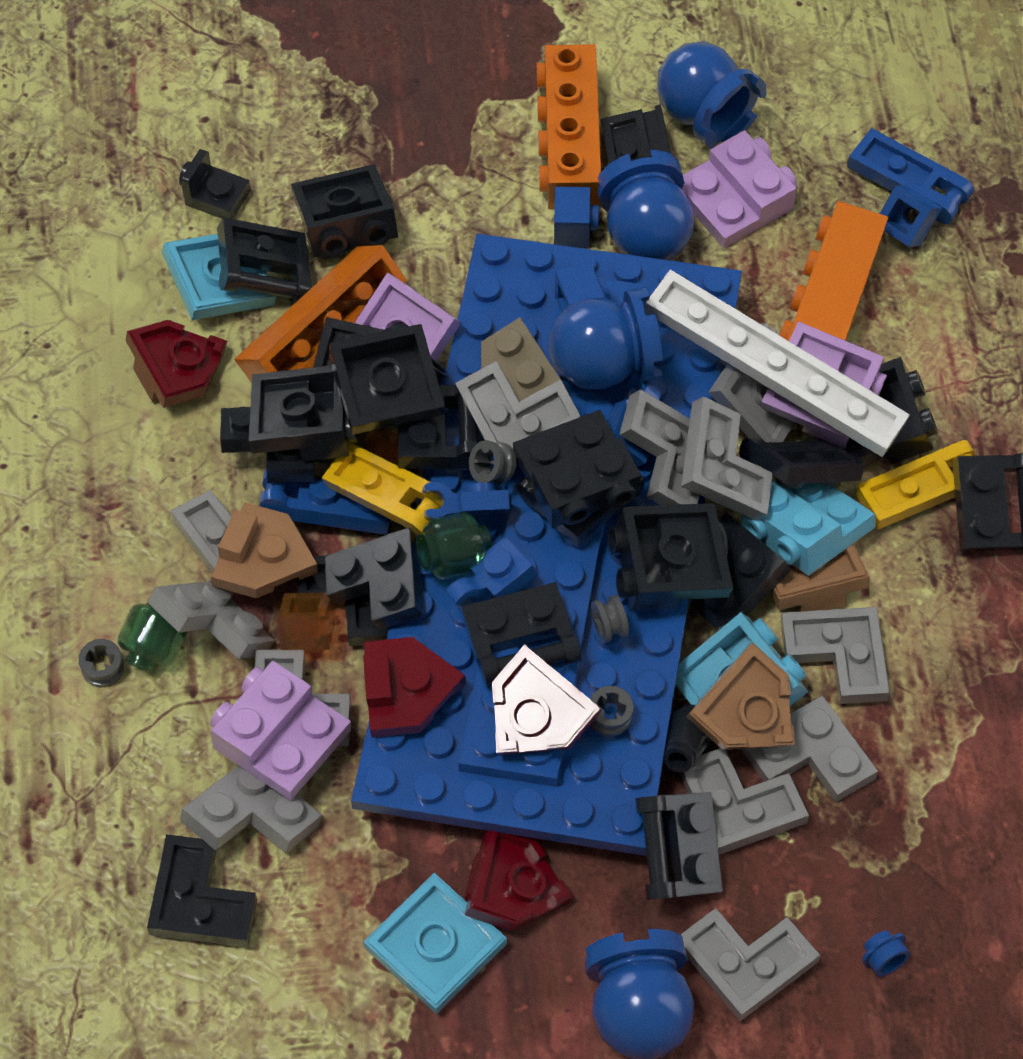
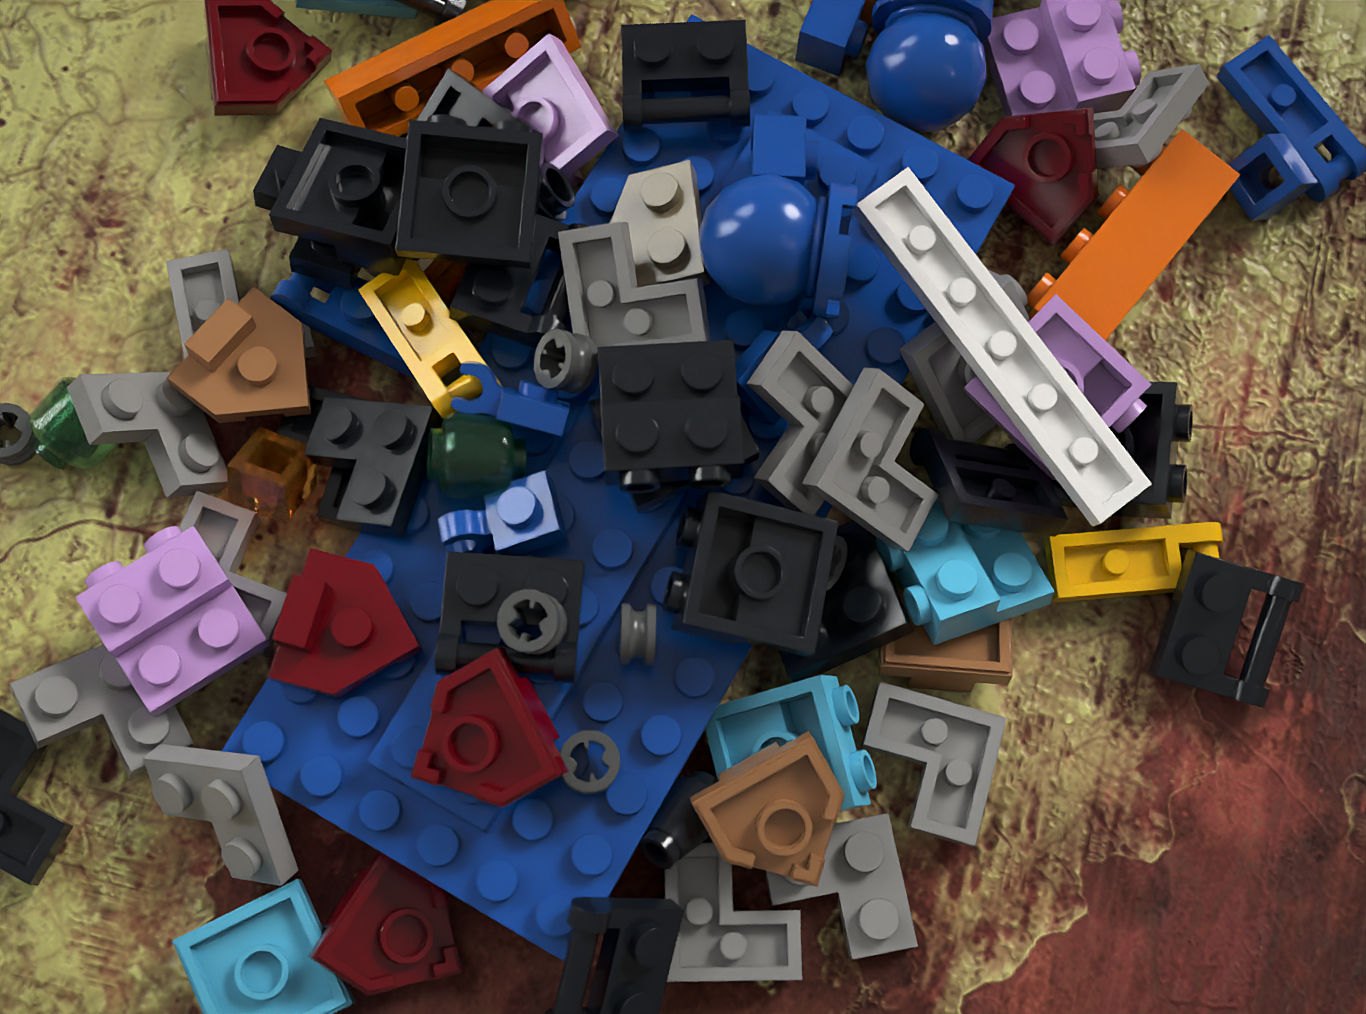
camera: 15 degrees right, 15 degrees up
none -> light grey plate [142,744,298,886]
none -> dark grey bush [497,589,567,654]
none -> black plate [621,20,750,132]
none -> dark red plate [967,107,1099,245]
none -> light grey plate [1094,64,1209,170]

